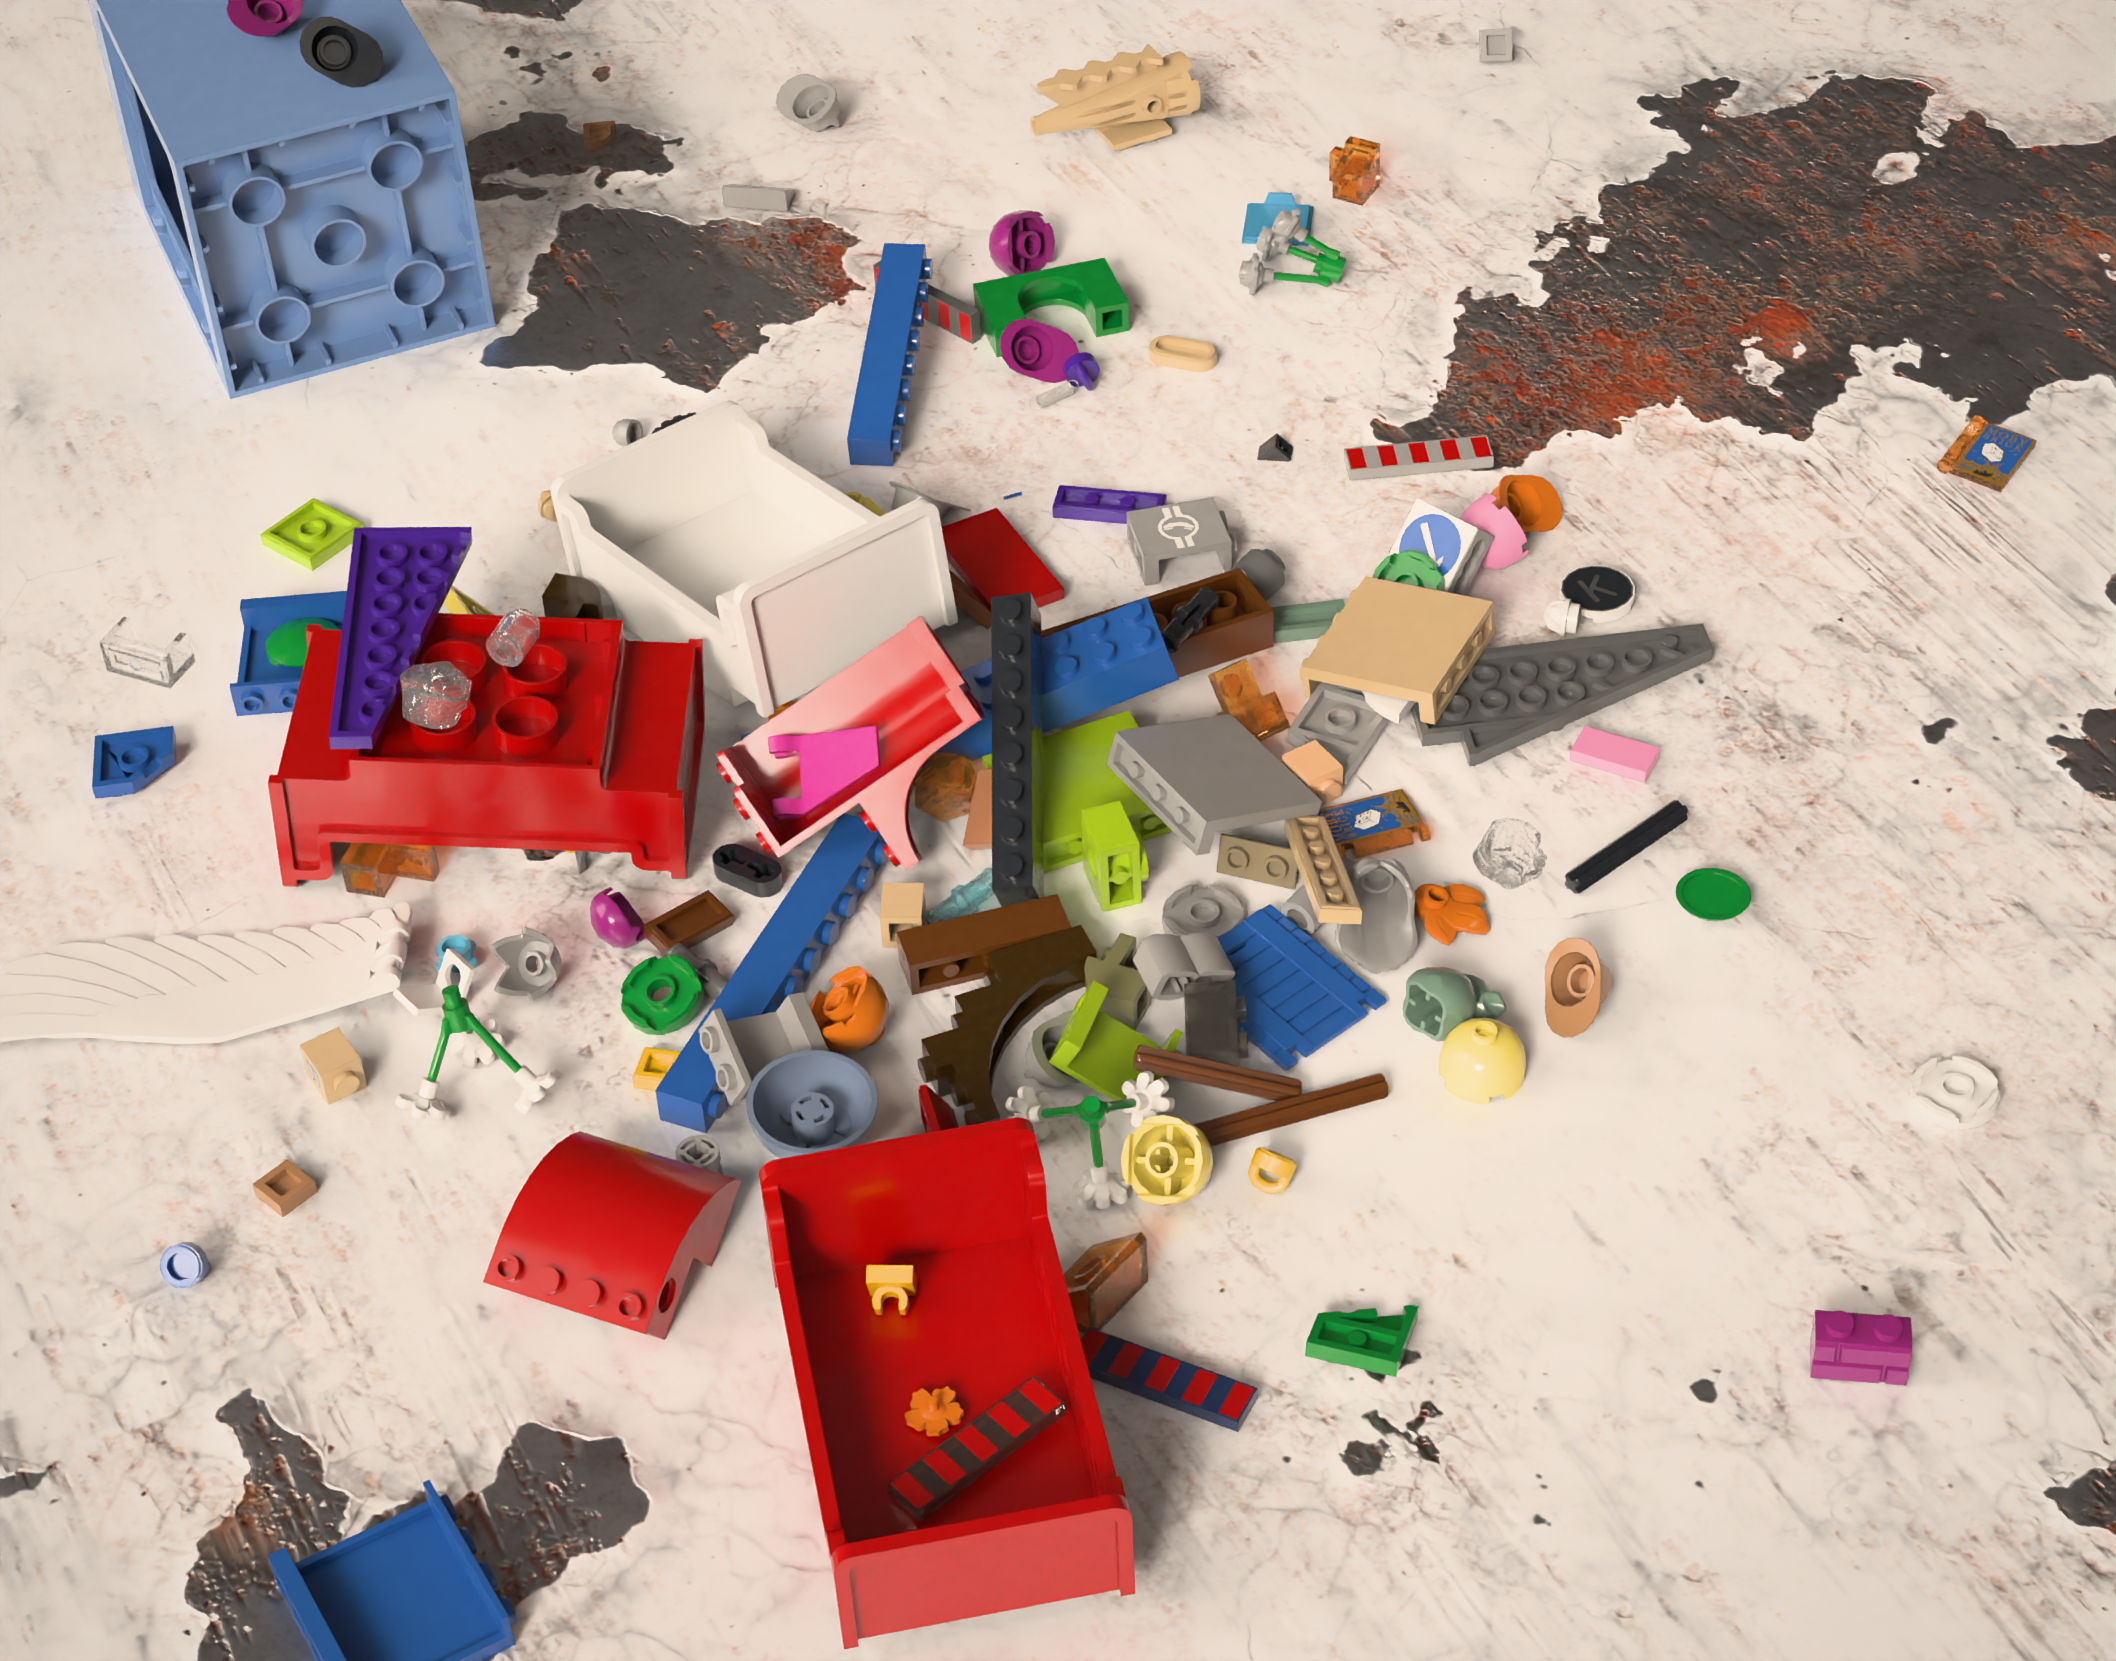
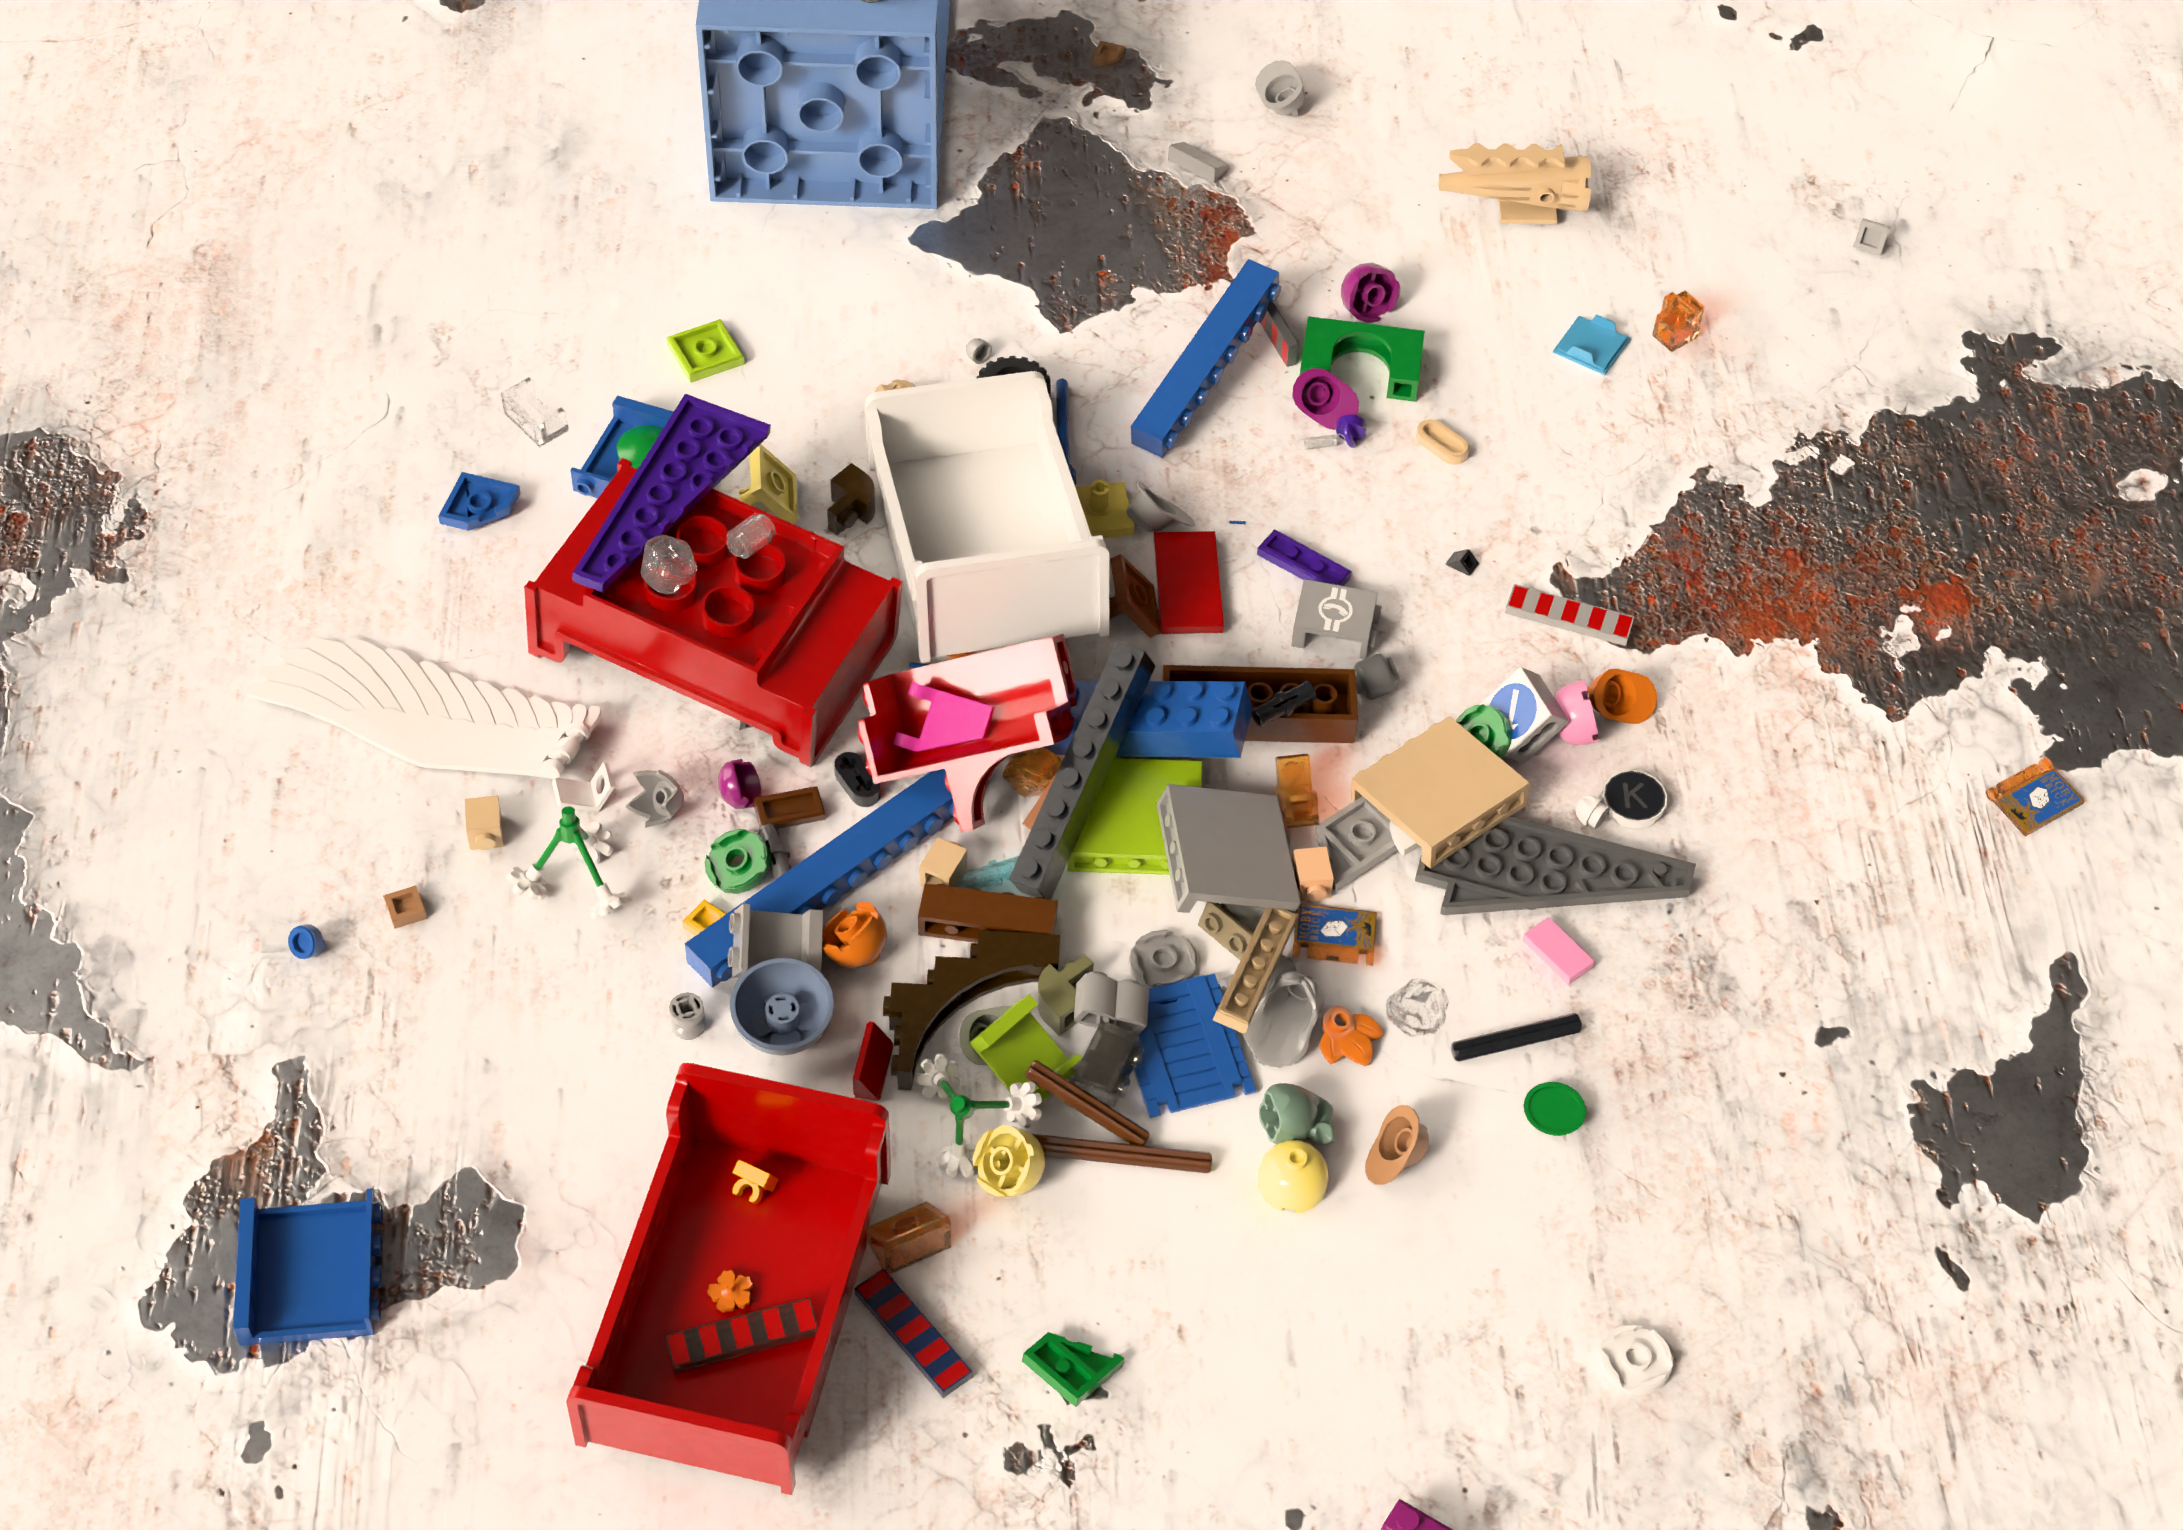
camera: 20 degrees right, 10 degrees up
clear orange brick [340,843,440,898] -> none
medium azure plate [435,935,478,973] -> none
red slope [483,1131,741,1340] -> none
lime brick [1081,801,1149,912] -> none
plant [1239,208,1346,295] -> none
yellow tile [1248,1147,1297,1194] -> none
sand green tile [1271,599,1345,643] -> none

